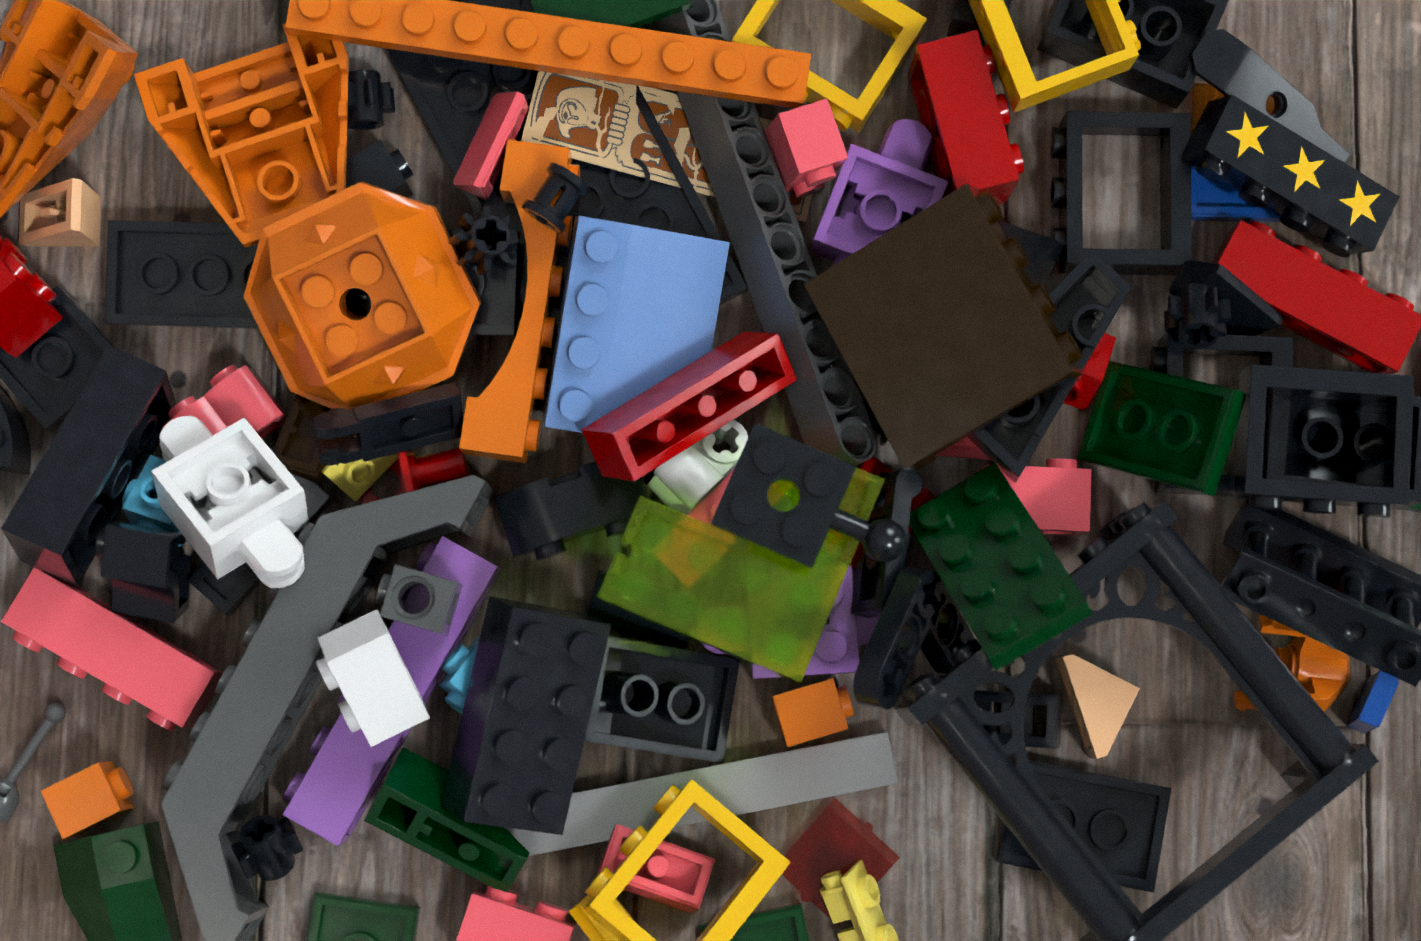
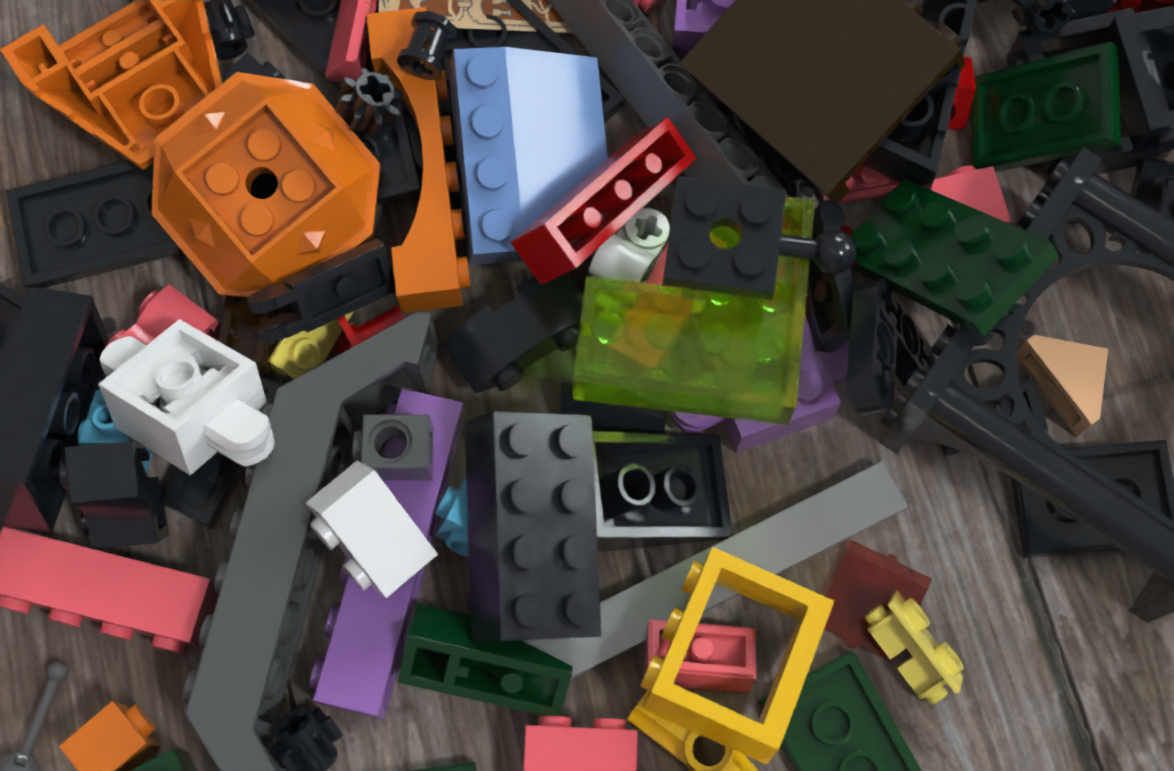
camera: 15 degrees left, 10 degrees down
orange brick [771,678,854,747] -> none

